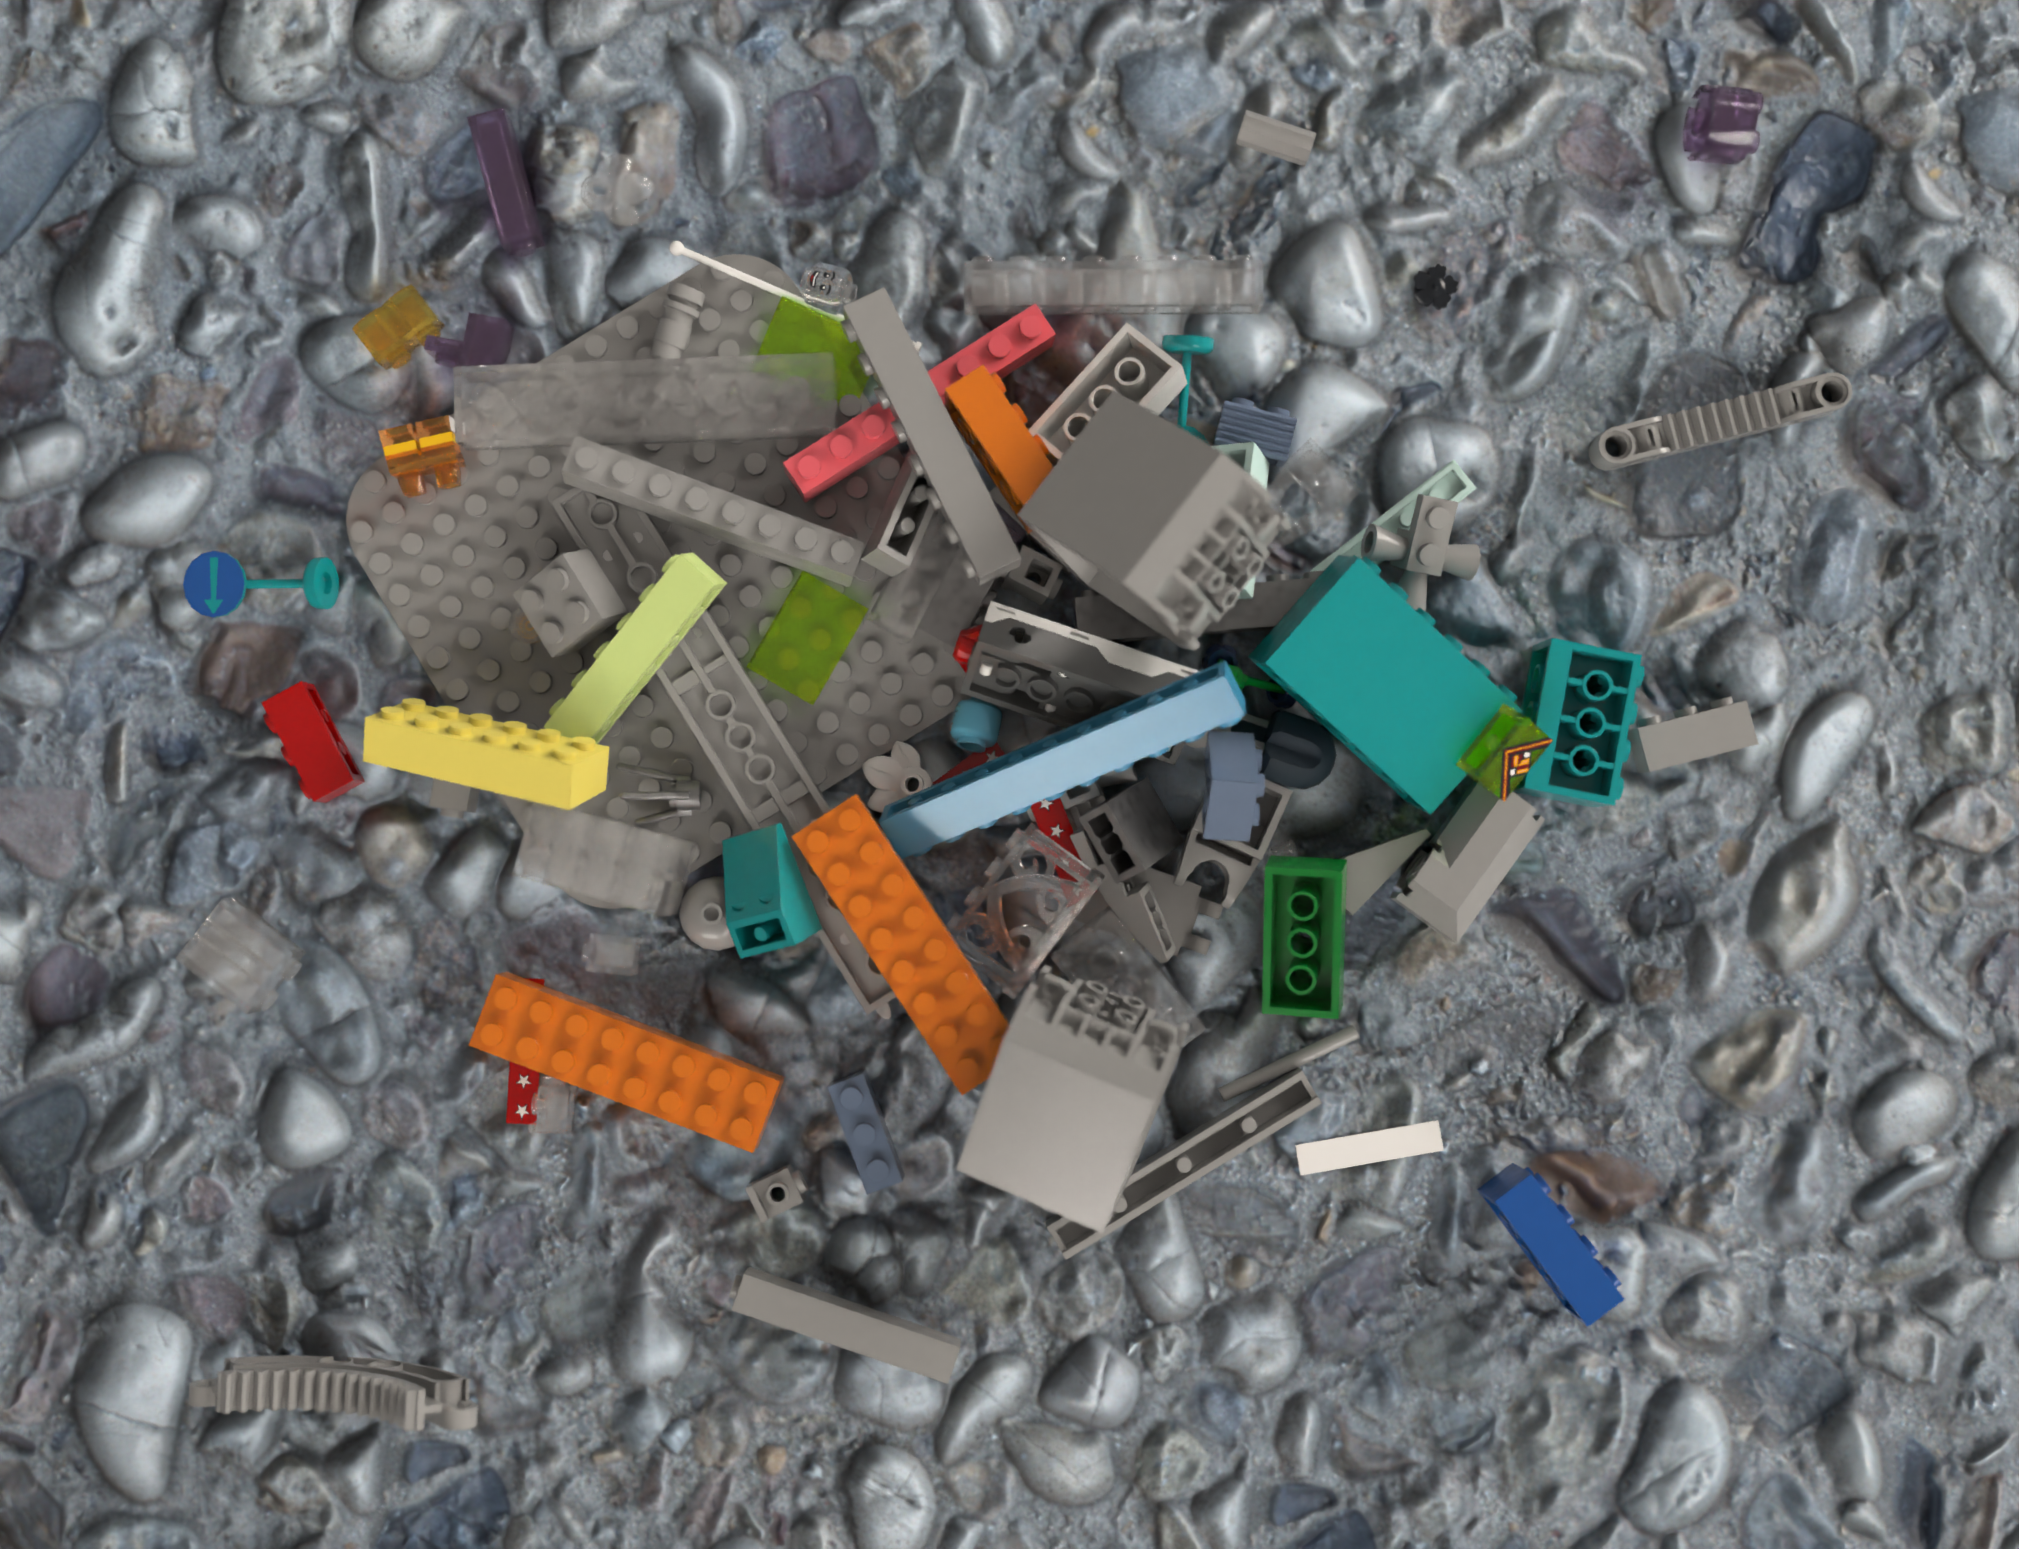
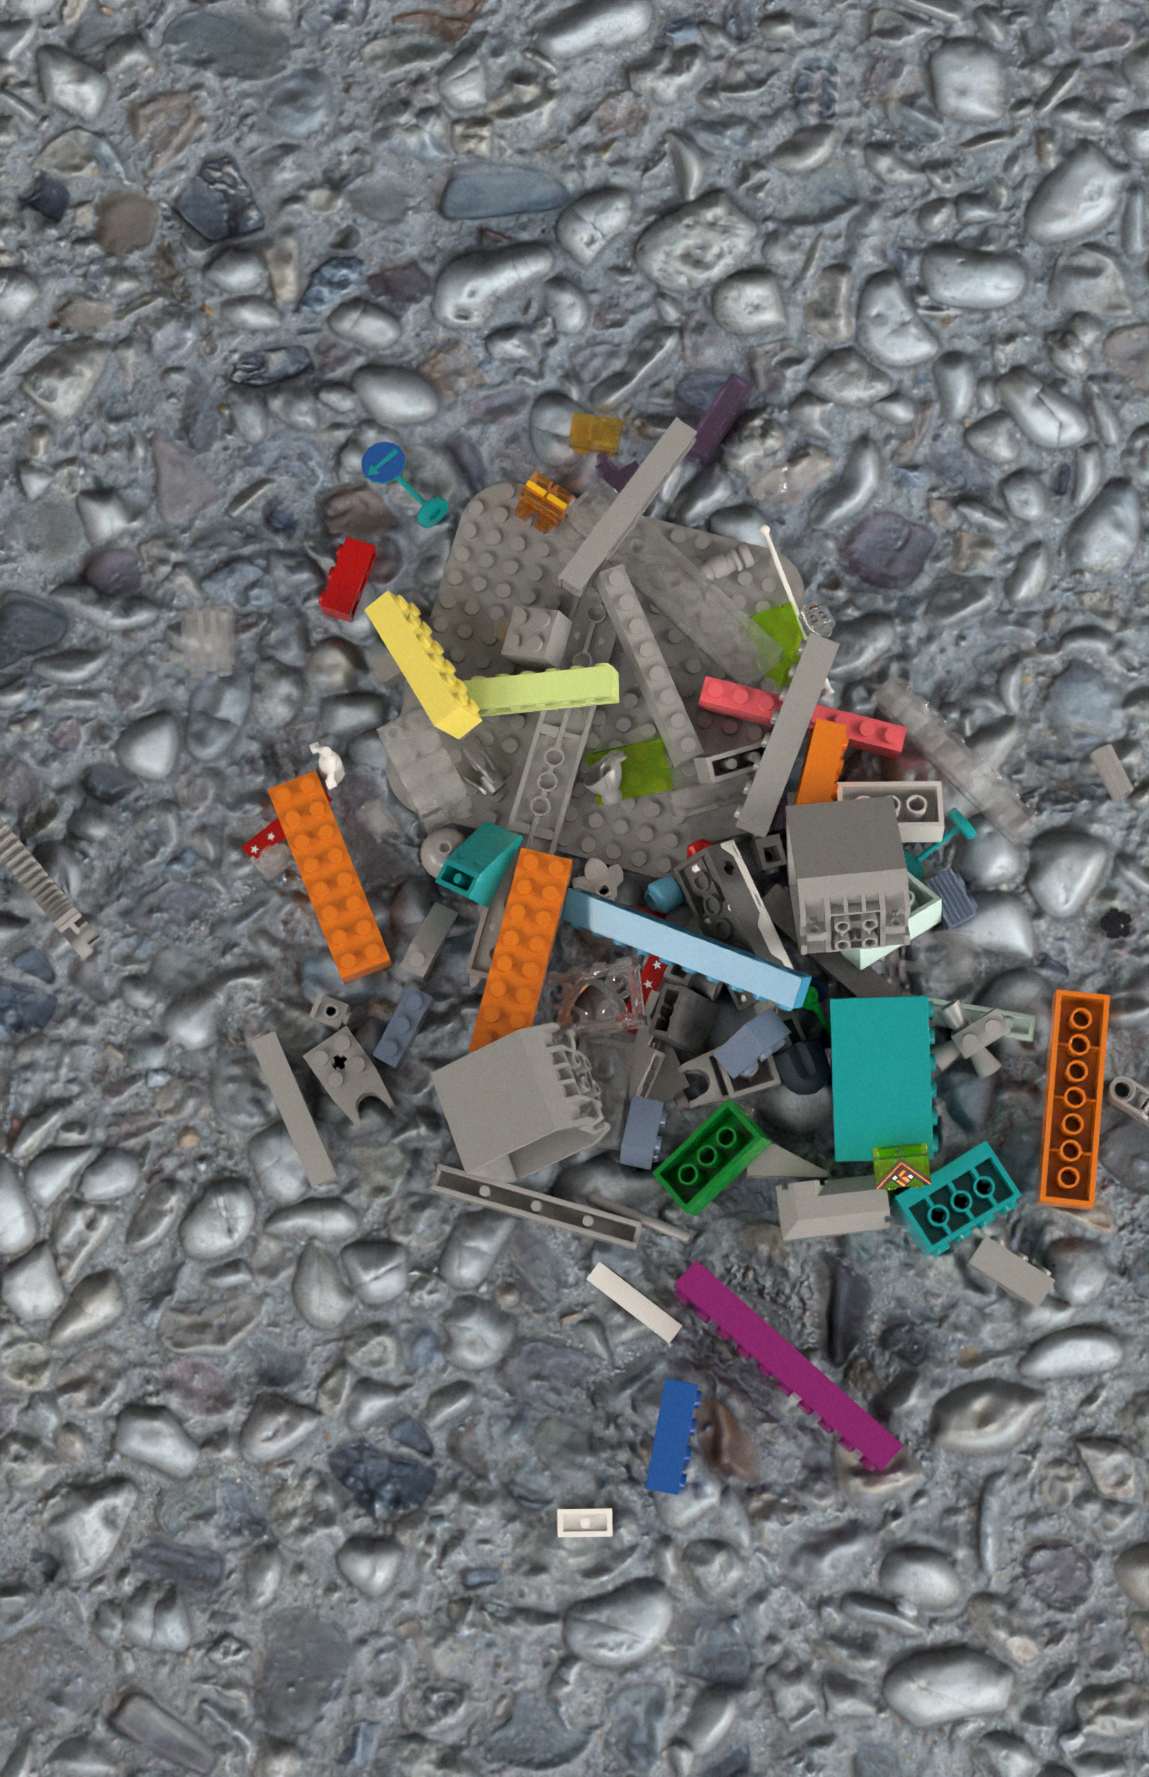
camera: 55 degrees right, 10 degrees down
none -> light grey brick [303,1026,395,1130]
none -> white piece [309,741,345,790]
none -> light grey slope [399,902,459,983]
none -> white plate [557,1508,613,1537]
none -> light grey tile [558,417,697,598]
none -> light grey hair [583,749,627,806]
none -> sand blue brick [619,1096,668,1170]
none -> magenta brick [674,1260,904,1472]
none -> orange brick [1035,989,1110,1210]

